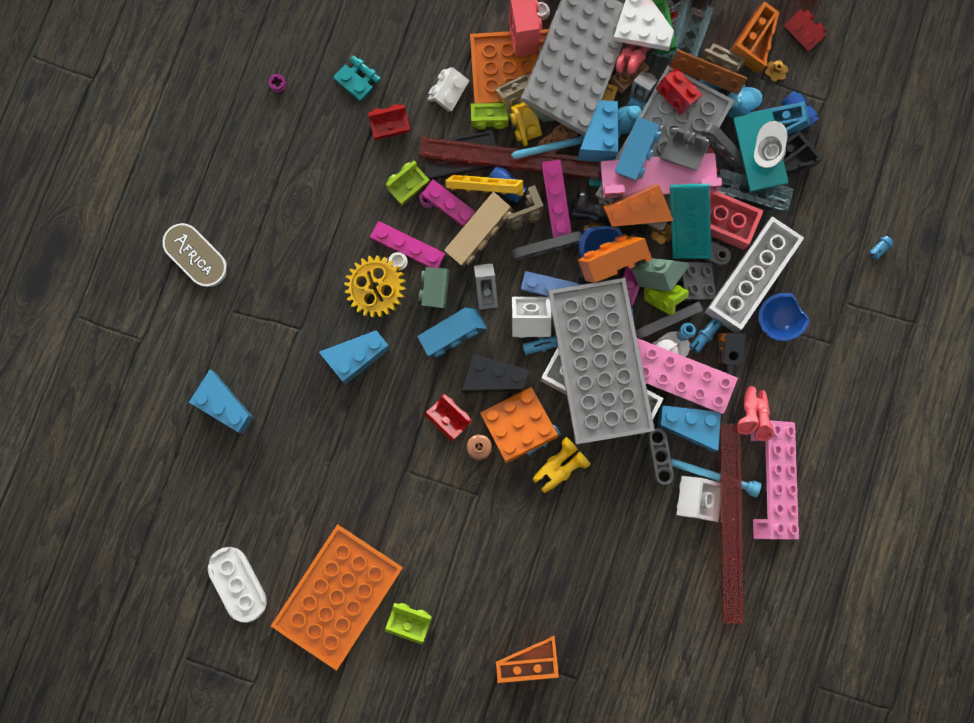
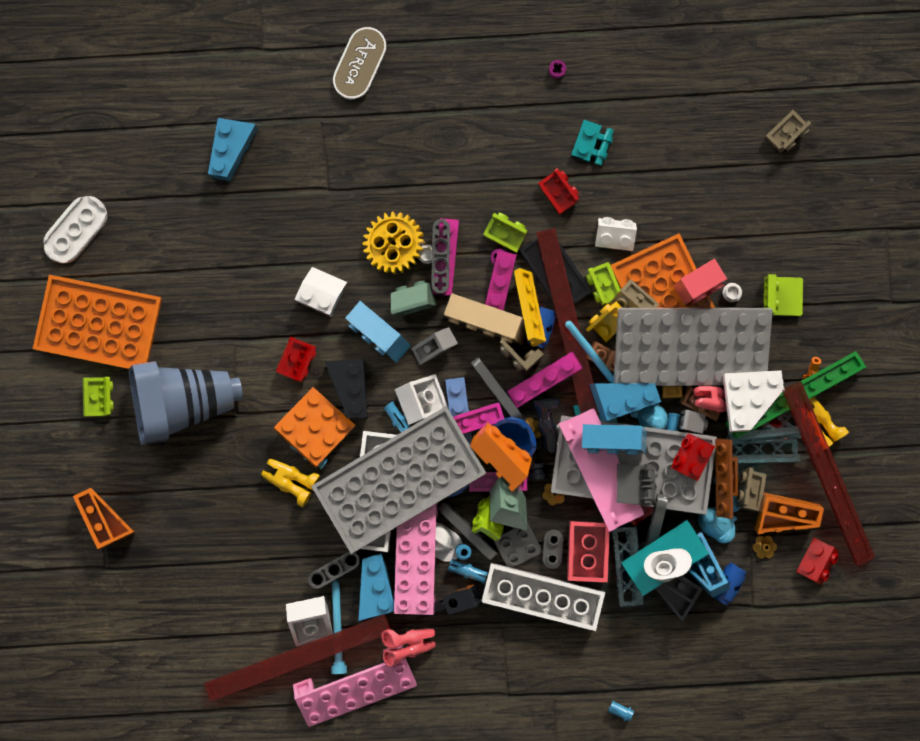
camera: 75 degrees right, 5 degrees up
dark azure wedge [319,331,390,385] -> none
nougat head [467,435,492,461] -> none
orange wedge [603,183,673,227] -> none
teal tile [670,184,712,259] -> none
blue cylinder [758,293,810,341] -> none
none -> sand blue cone [129,361,243,445]
none -> white slope [295,267,347,317]
none -> dark grey beam [432,219,450,294]
none -> dark pink plate [453,402,504,434]

